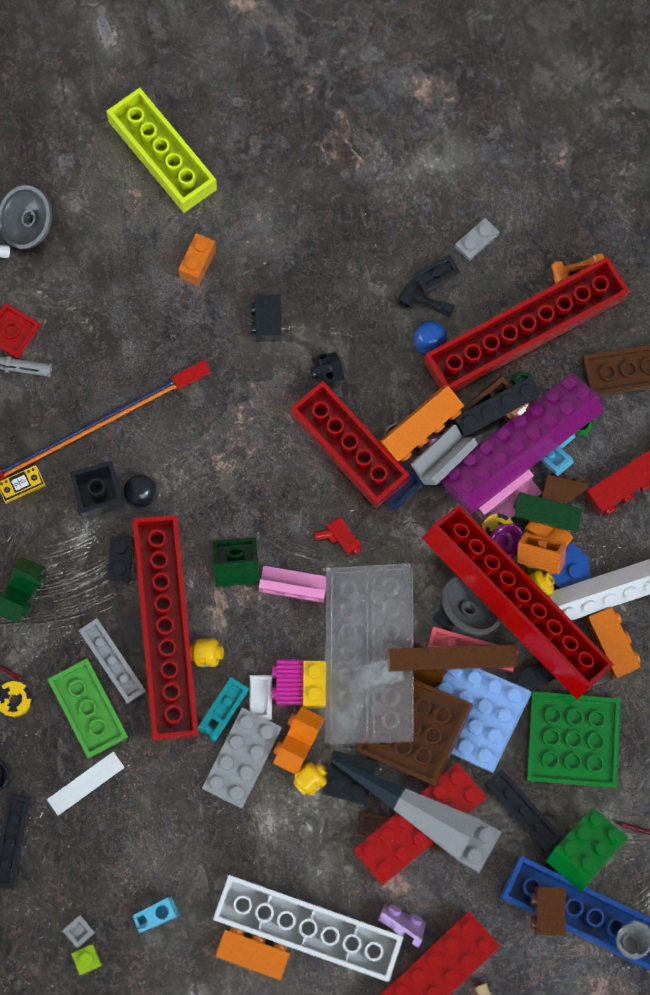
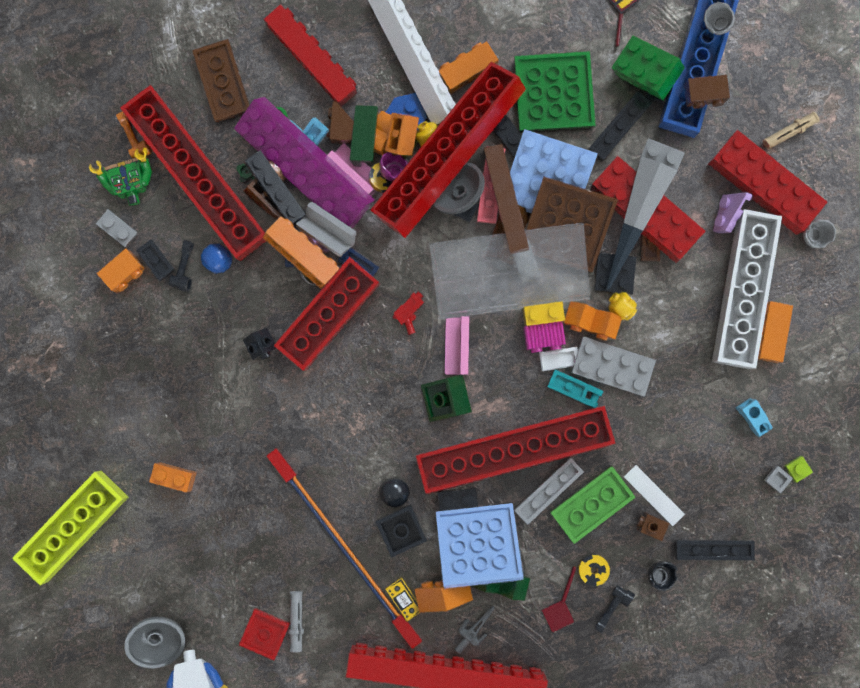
camera: 90 degrees left, 10 degrees up
yellow head [190,638,224,667] -> none
black brick [251,294,282,342] -> none
none -> green torso [89,148,152,206]
none -> orange brick [97,248,145,293]
none -> orange brick [414,580,473,612]
none -> light blue plate [436,503,523,588]
none -> reddish brown brick [636,512,670,541]

